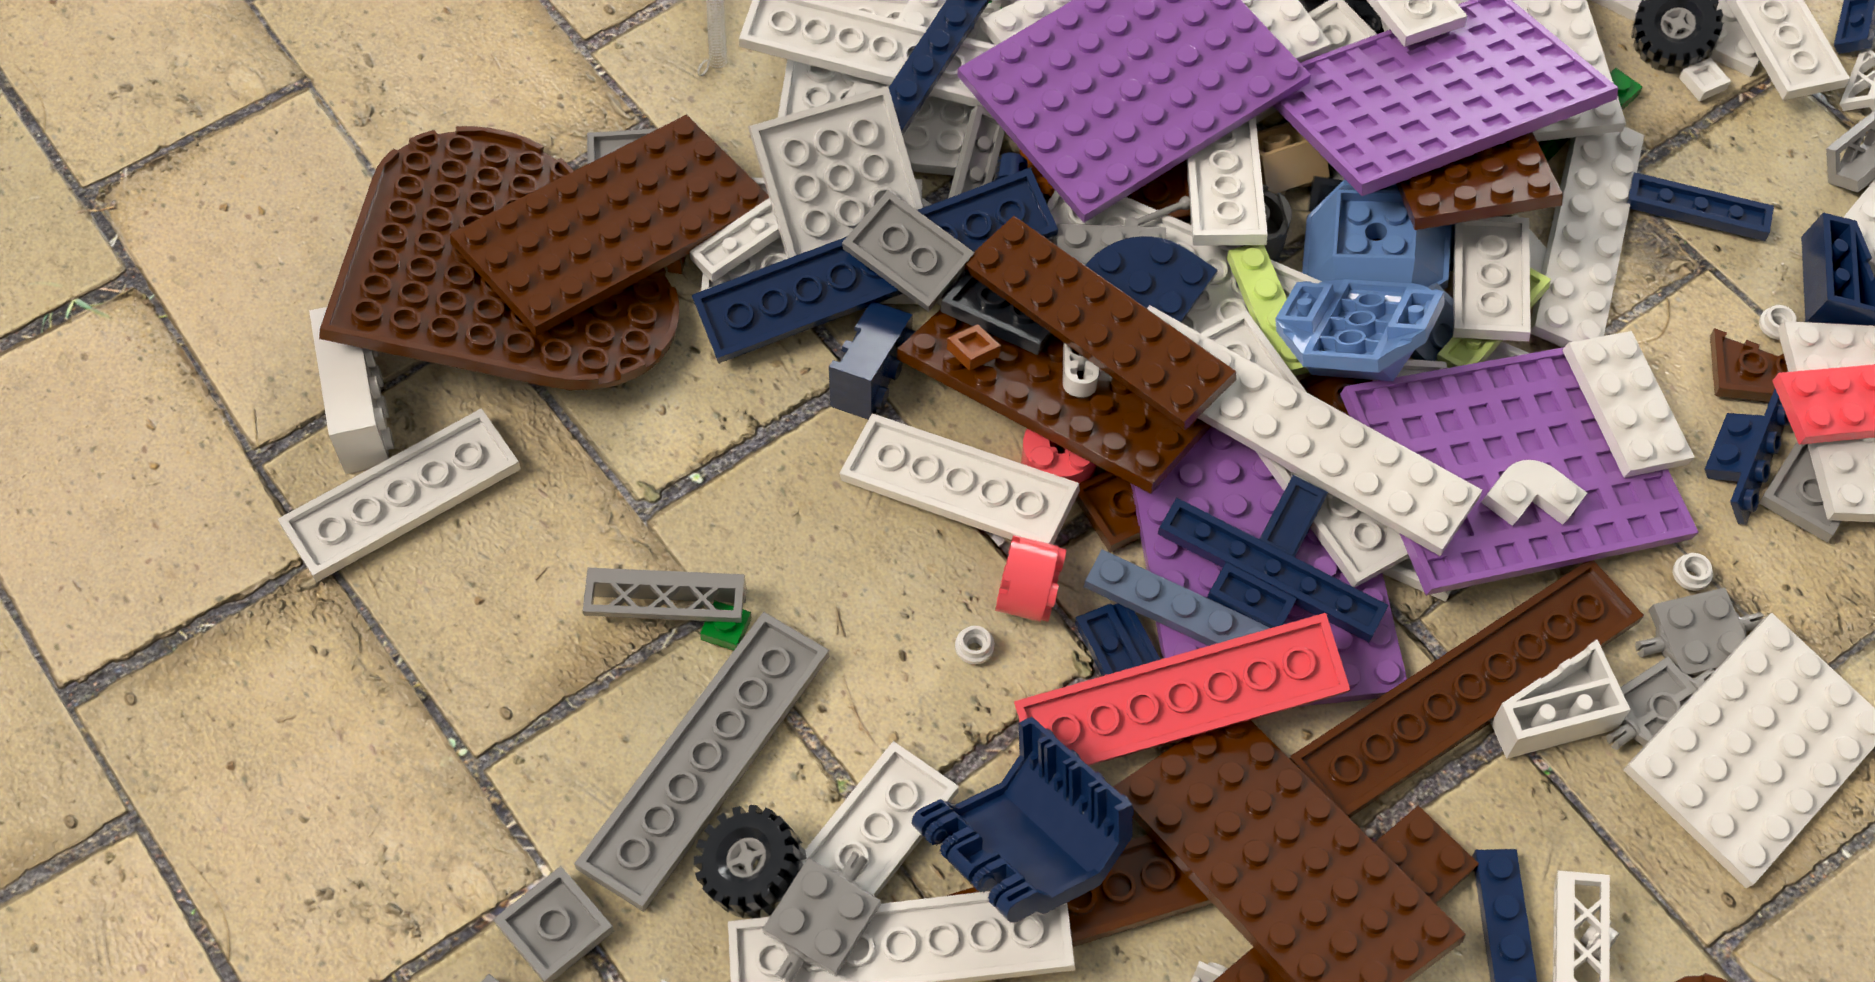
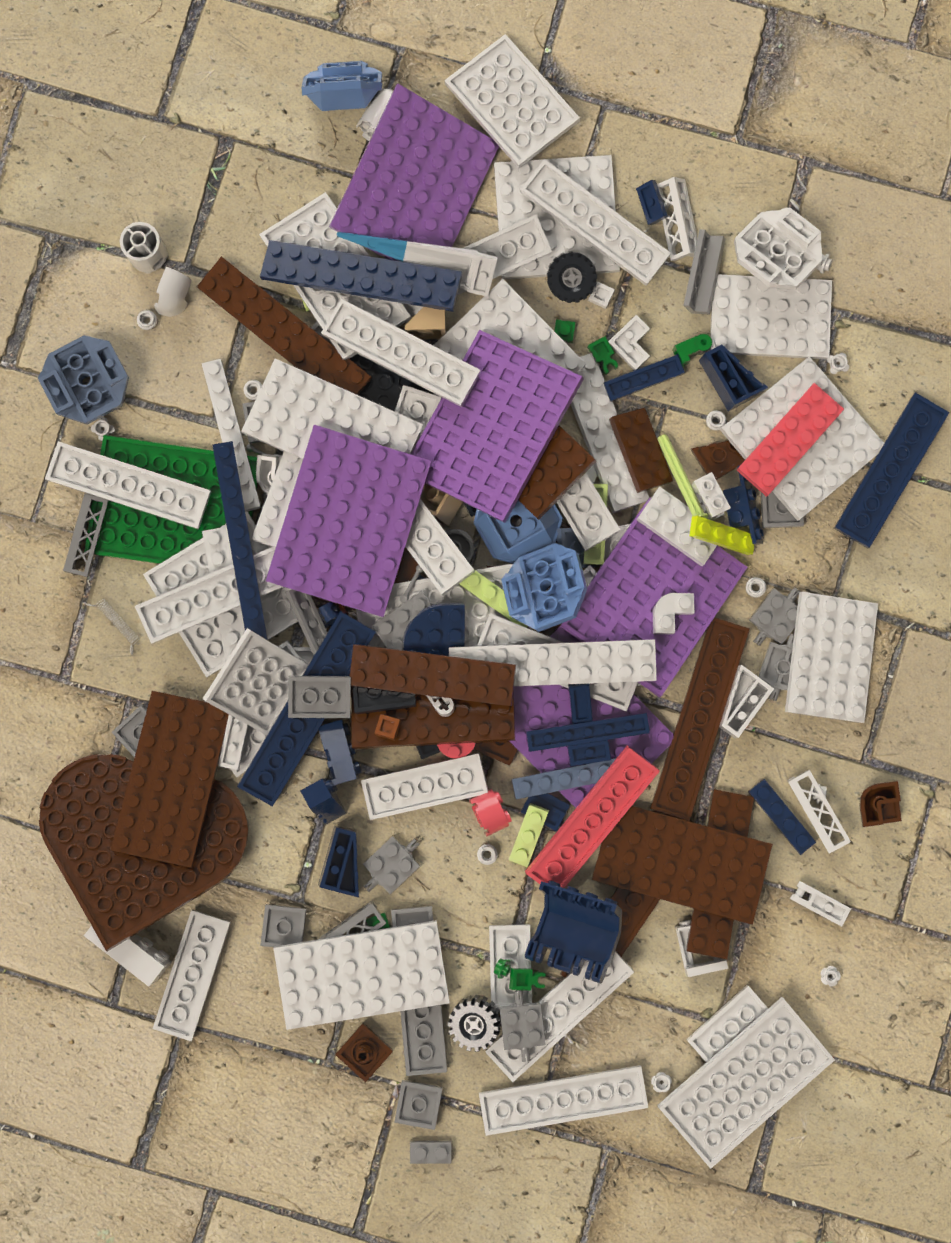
camera: 35 degrees left, 25 degrees up
none -> light grey plate [260,904,307,947]
none -> white plate [273,920,450,1030]
none -> dark blue wedge [300,778,347,825]
none -> dark blue wedge [318,825,359,898]
none -> reddish brown plate [335,1023,393,1083]
none -> light grey plate [363,836,421,894]
none -> black plate [416,745,440,760]
none -> green plate [494,958,511,979]
none -> yellowish green plate [509,803,549,867]
none -> green plate [509,968,546,991]
none -> green plate [587,336,618,375]
none -> white plate [608,315,650,371]
none -> reddish brown plate [609,408,673,493]
none -> yellowish green axle [658,434,708,519]
none -> green leg [672,334,712,367]
none -> neon yellow plate [689,516,754,555]
none -> white panel [691,472,731,521]

